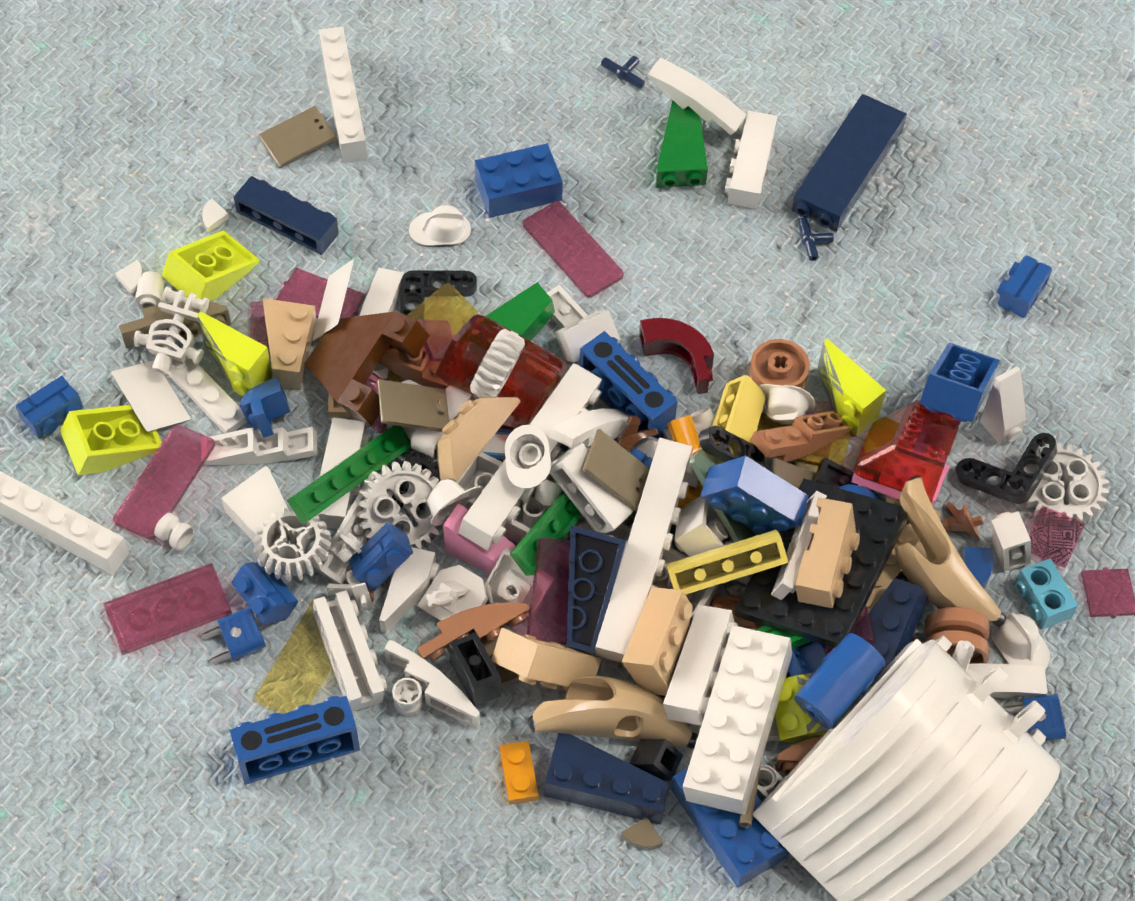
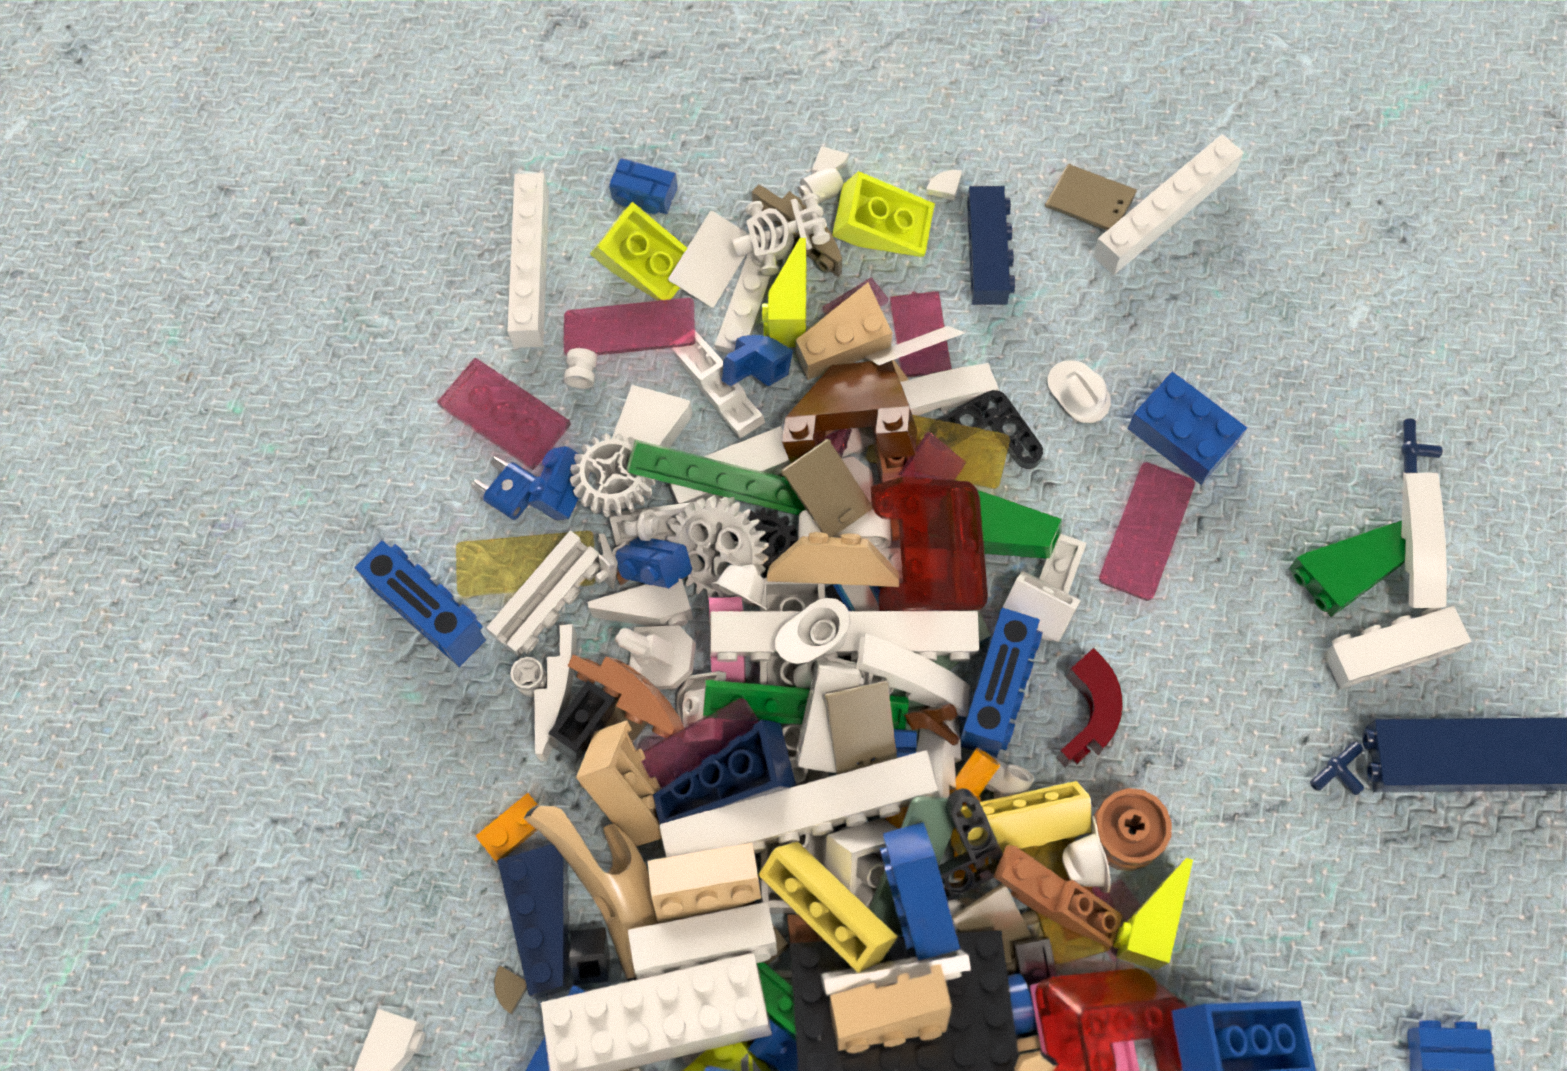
camera: 65 degrees right, 10 degrees up
white gear [470,329,525,398] -> none

